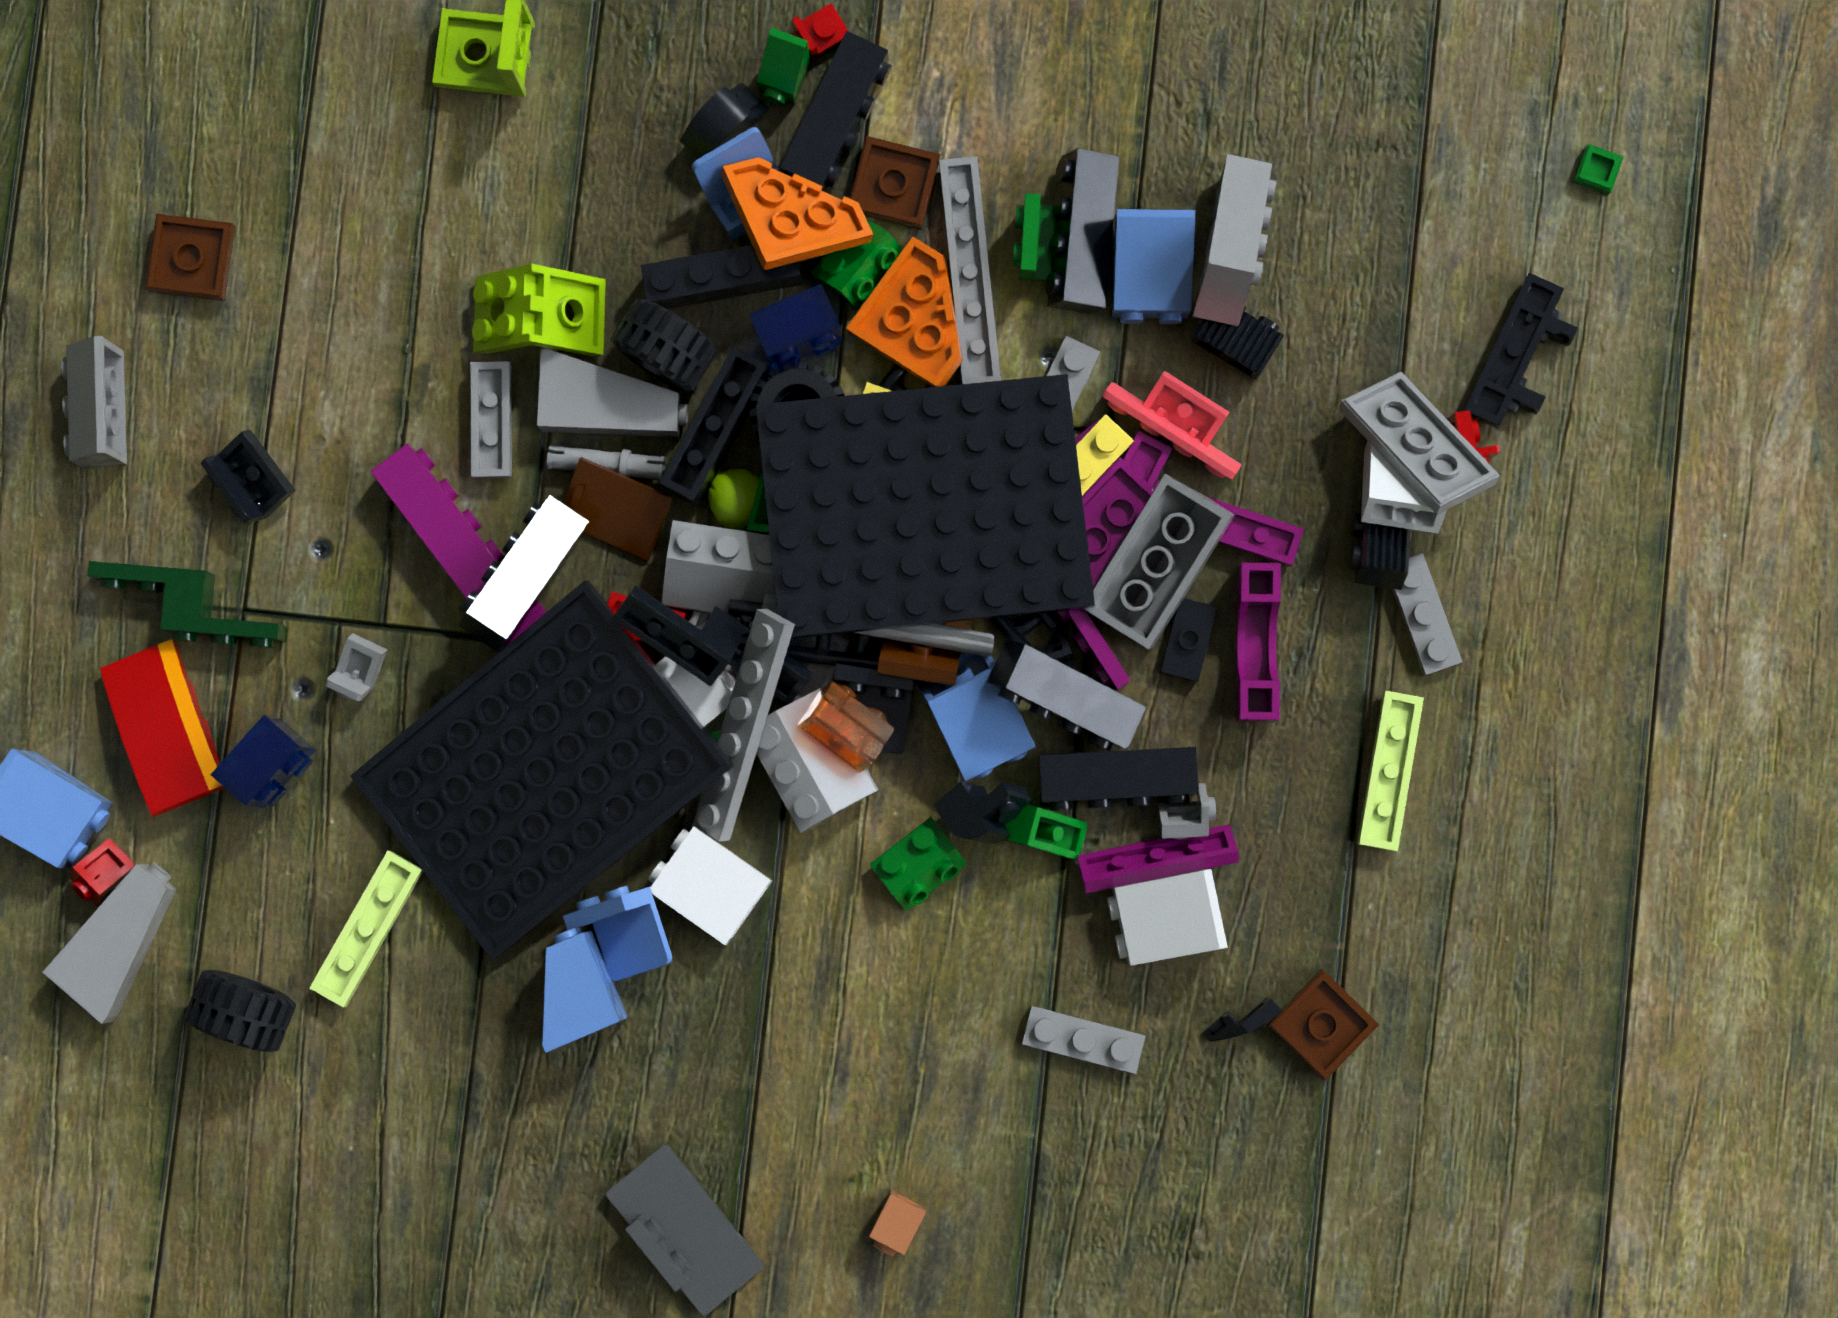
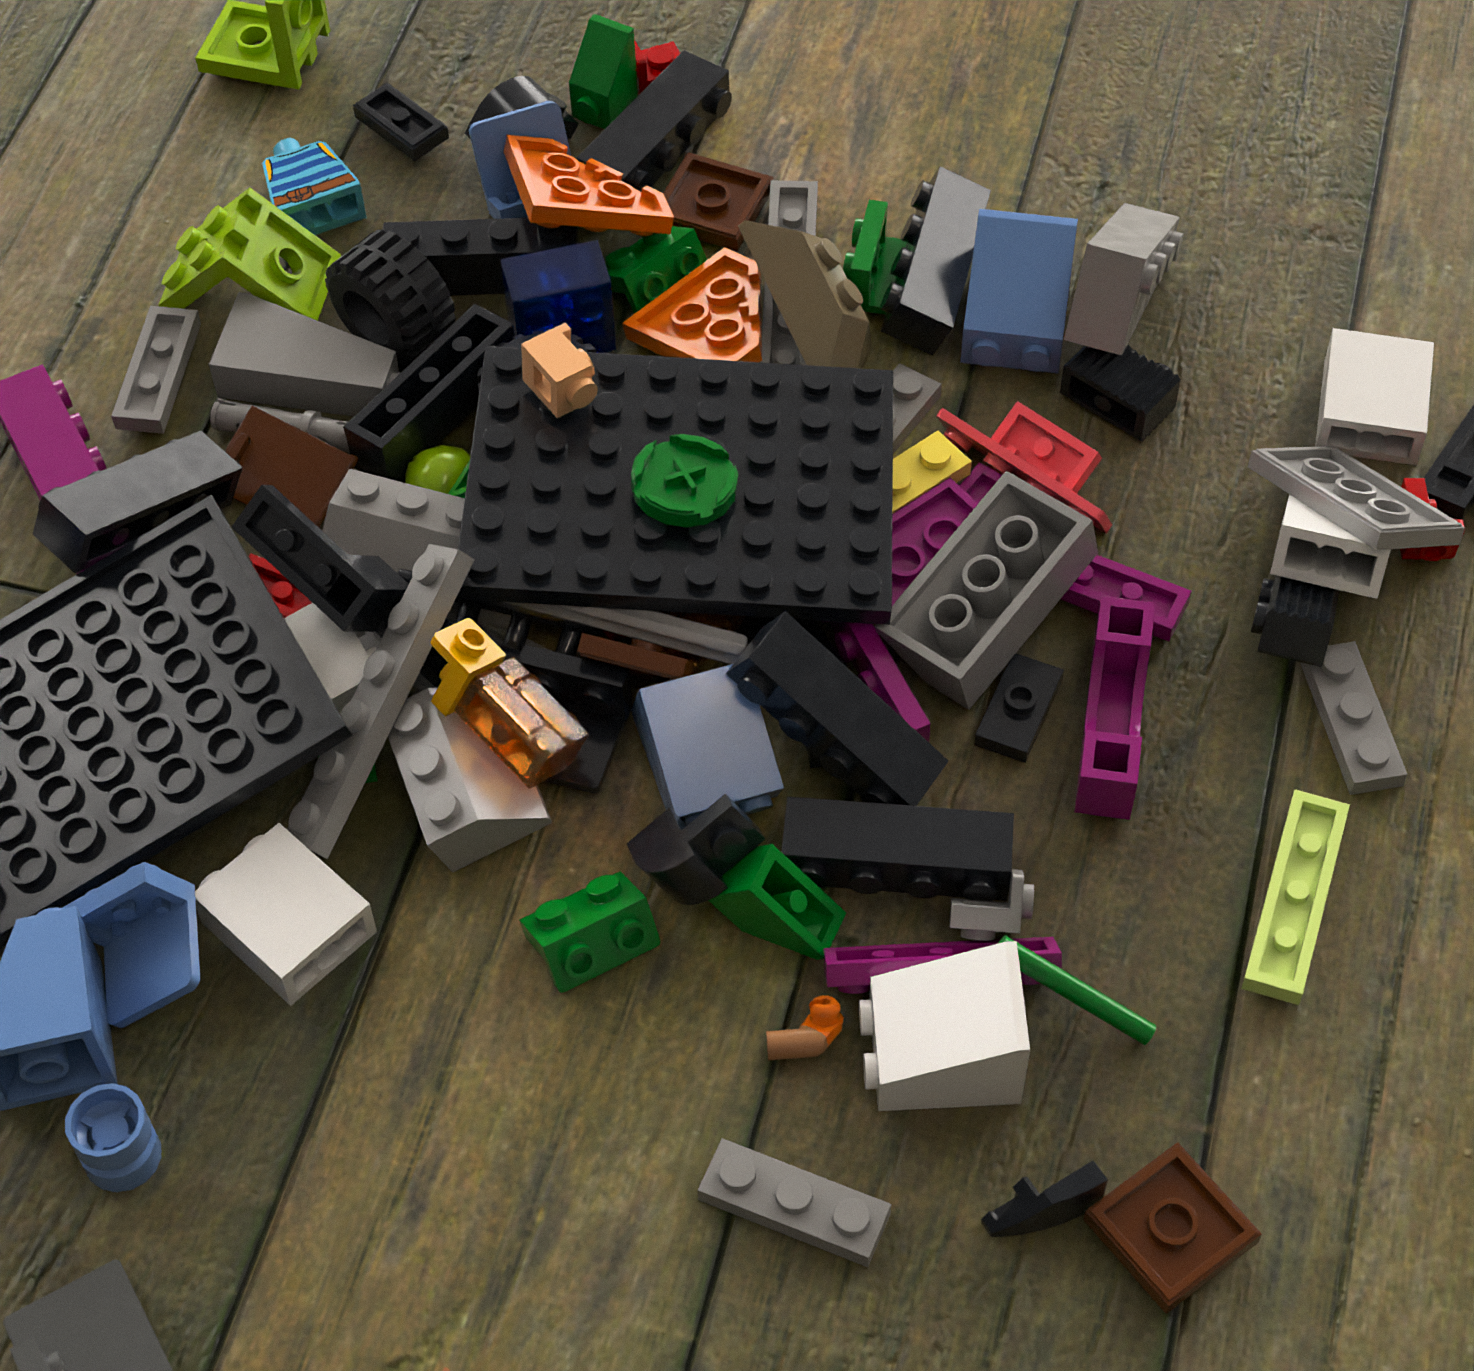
camera: 10 degrees right, 30 degrees down
none -> medium blue wheel [65,1083,161,1192]
none -> medium azure torso [262,138,367,235]
none -> black plate [353,83,449,161]
none -> yellow bracket [430,618,506,717]
none -> light nougat brick [521,323,598,418]
none -> green tile [631,434,738,527]
none -> dark tan wedge [738,220,872,369]
none -> arm [766,995,844,1060]
none -> green bar [999,935,1156,1045]
none -> white brick [1315,328,1434,466]

